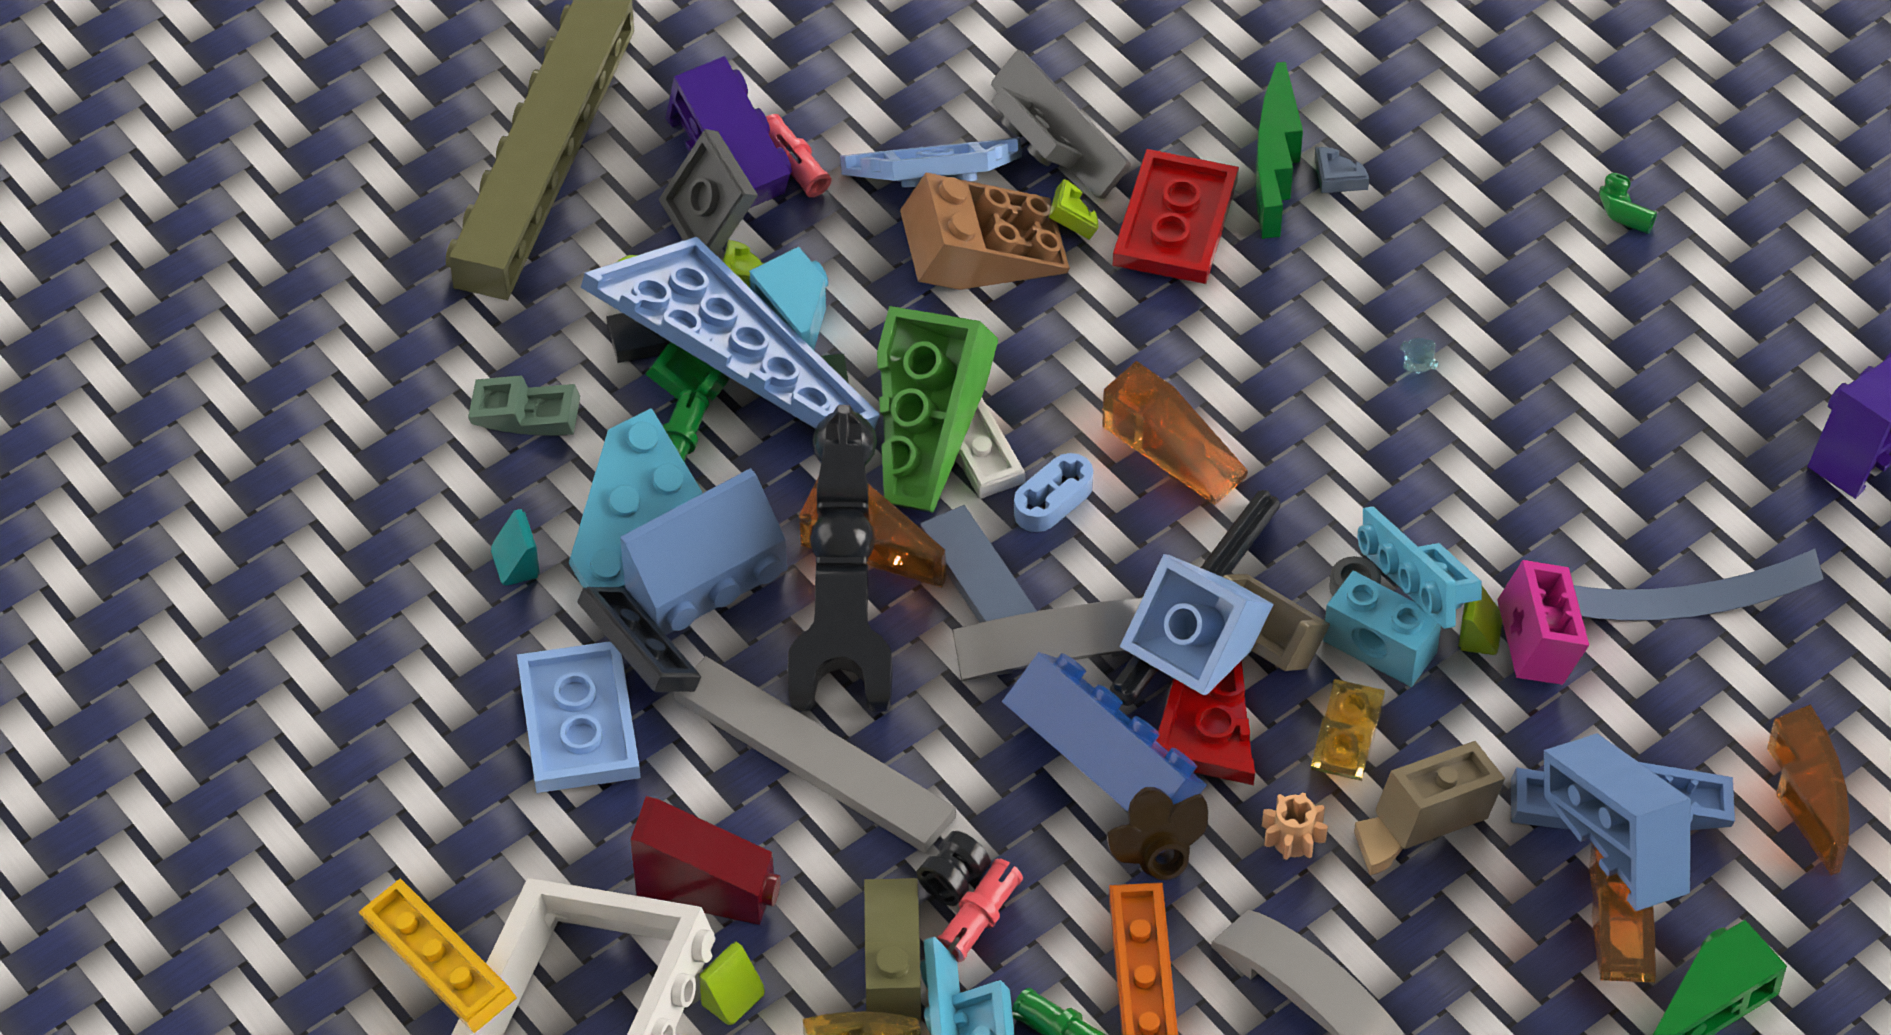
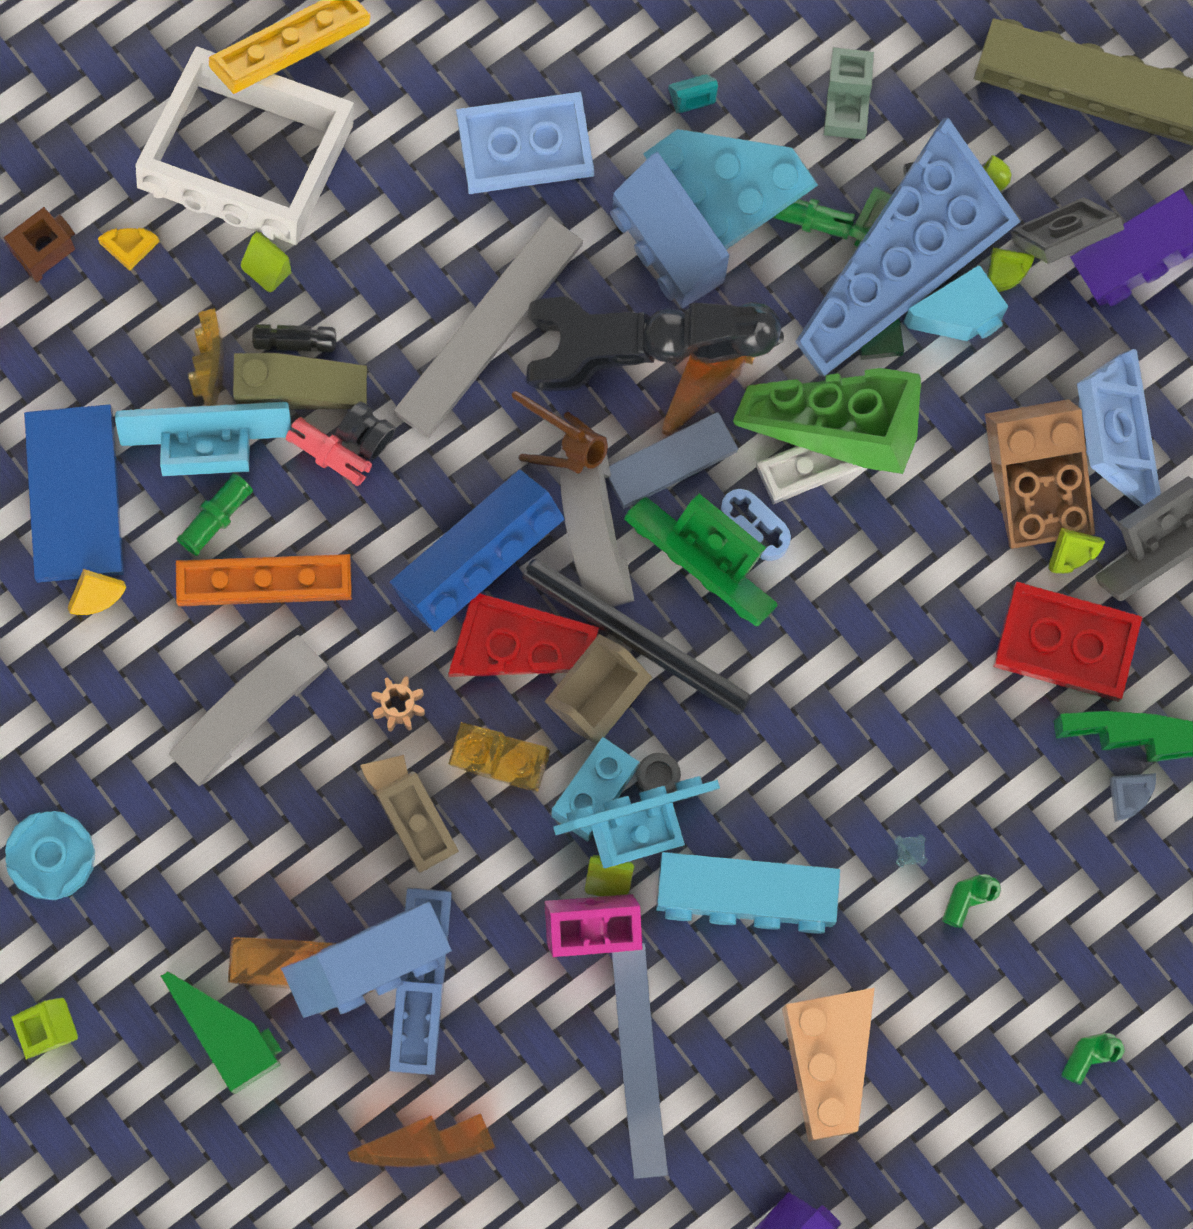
camera: 85 degrees right, 25 degrees up
black tile [577,587,701,692] -> none
dark red slope [630,796,781,925] -> none
coral pin [766,114,832,198] -> none
clear orange slope [1102,361,1248,505] -> none
dark brown plate [1107,787,1208,880] -> none
light blue slope [1120,554,1274,695] -> none
none -> black axle [252,324,337,352]
none -> reddish brown plant [511,391,608,474]
none -> green bracket [624,494,778,627]
none -> medium azure brick [656,852,840,934]
none -> light nougat wedge [782,988,875,1142]
none -> green arm [942,874,1001,928]

